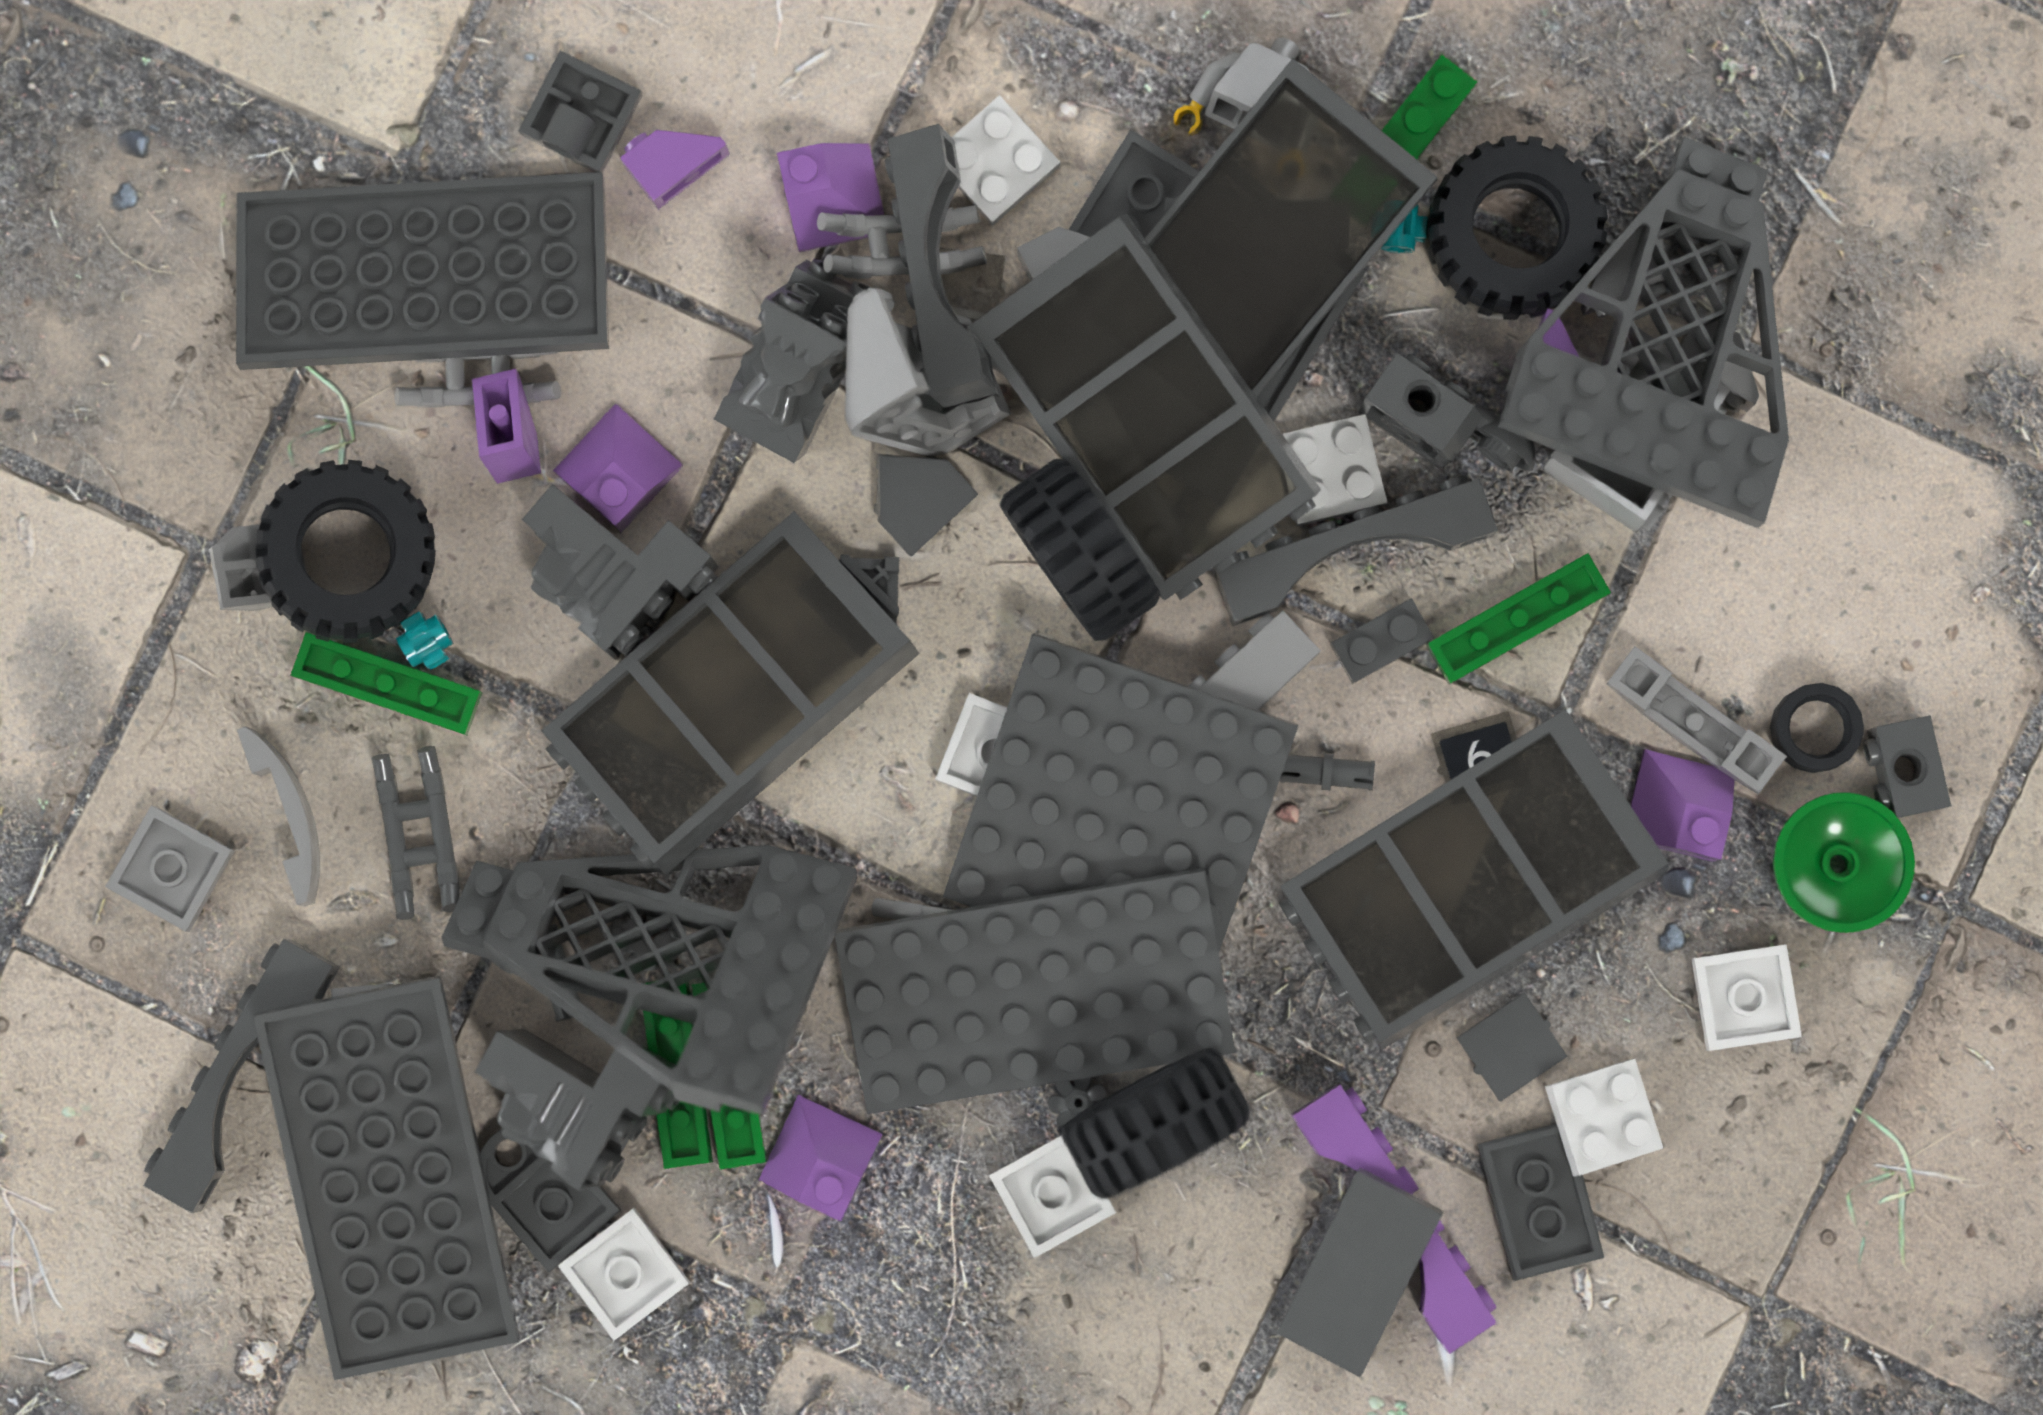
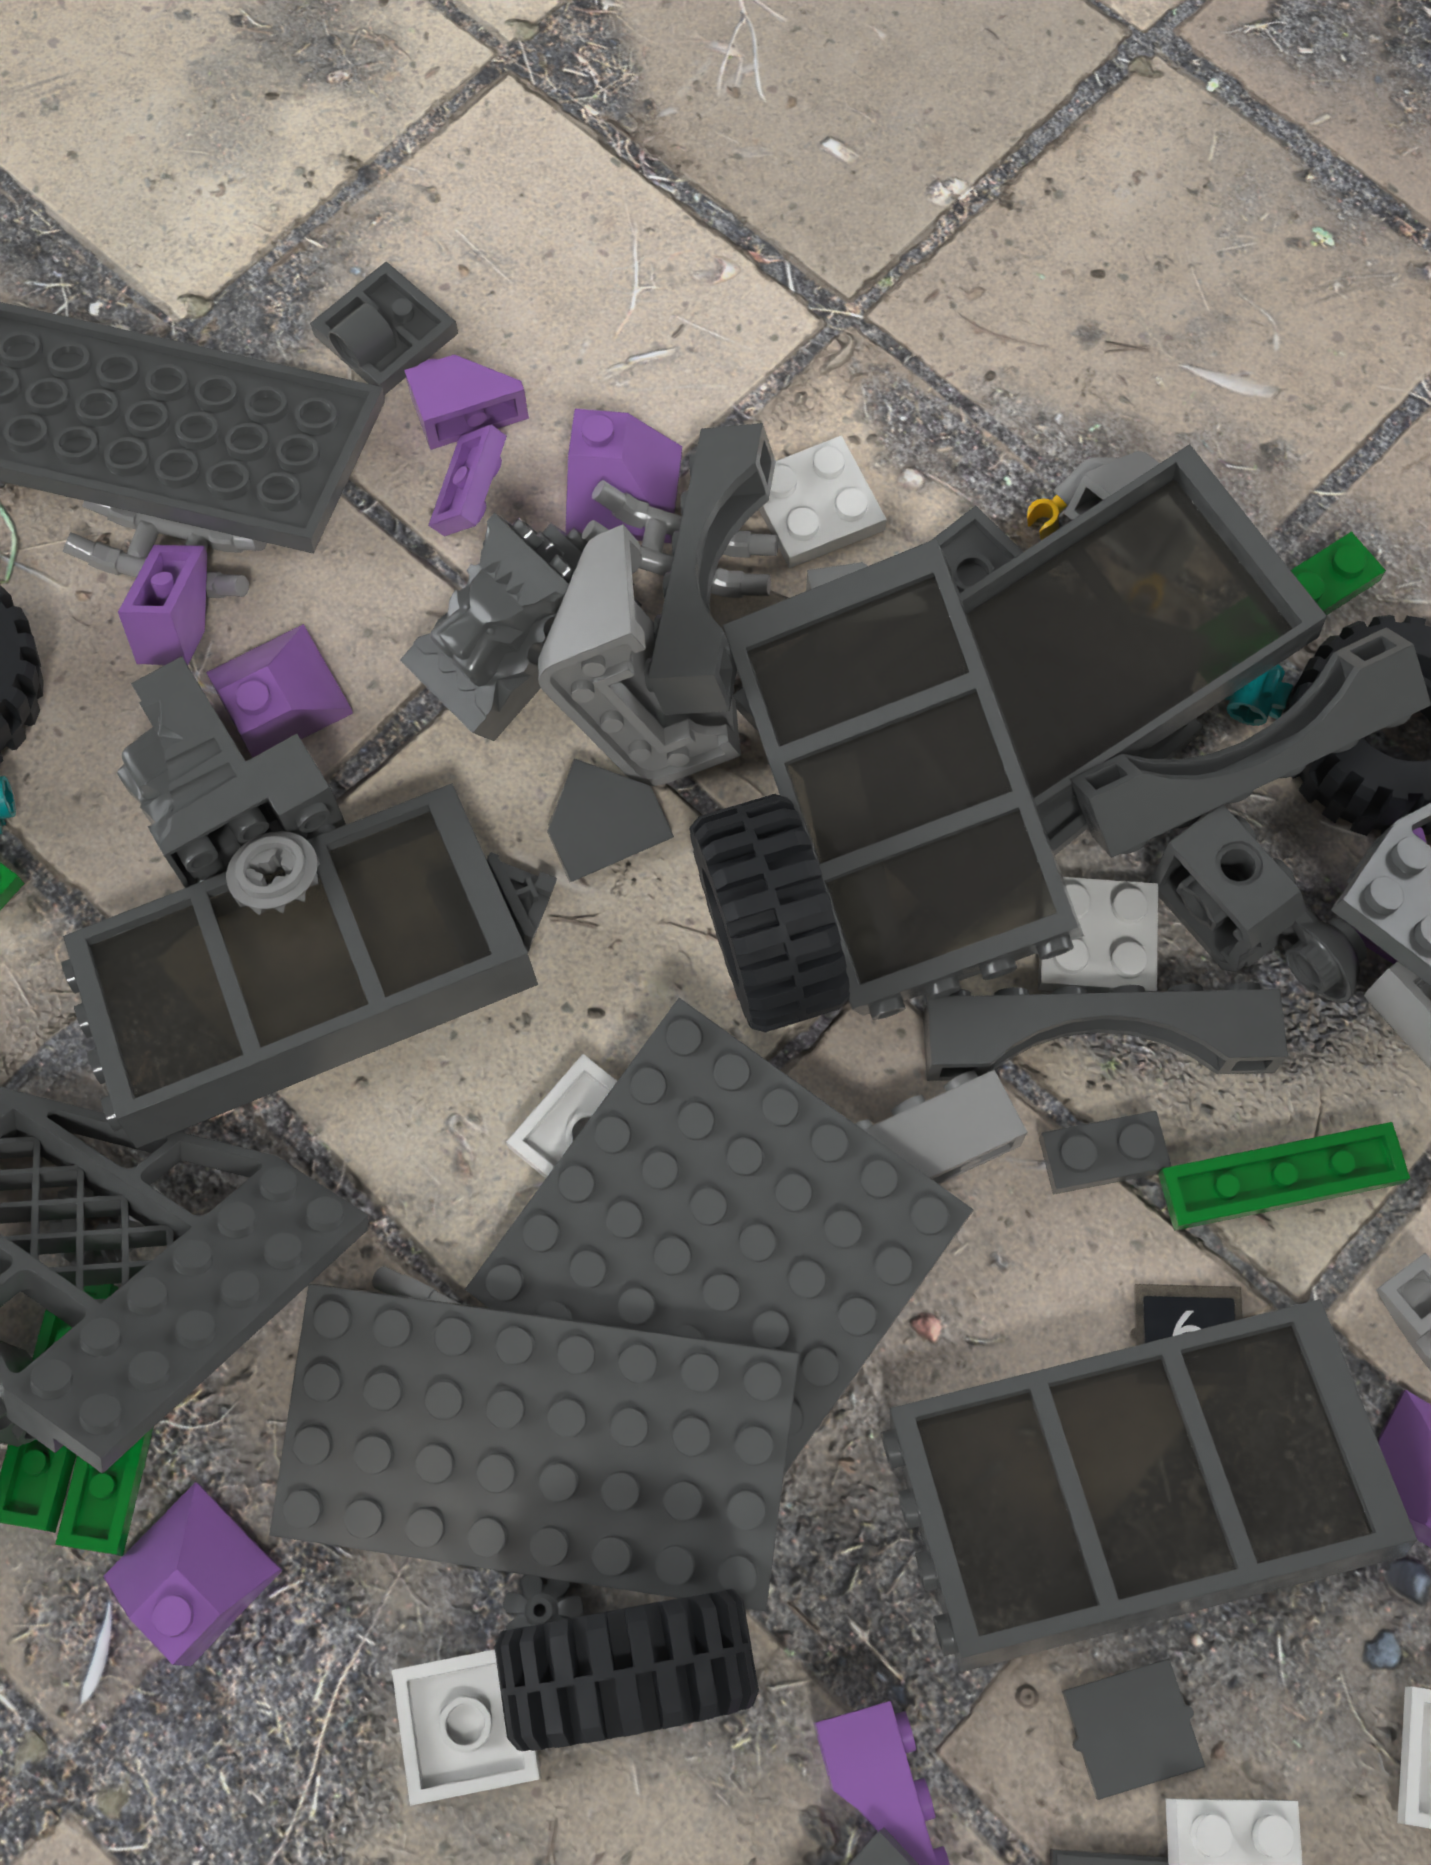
camera: 15 degrees right, 15 degrees down
dark grey pin [1280,753,1375,791] -> none
none -> light grey gear [226,831,320,916]
none -> medium lavender plate [428,425,507,537]
none -> dark grey arch [1070,627,1431,858]

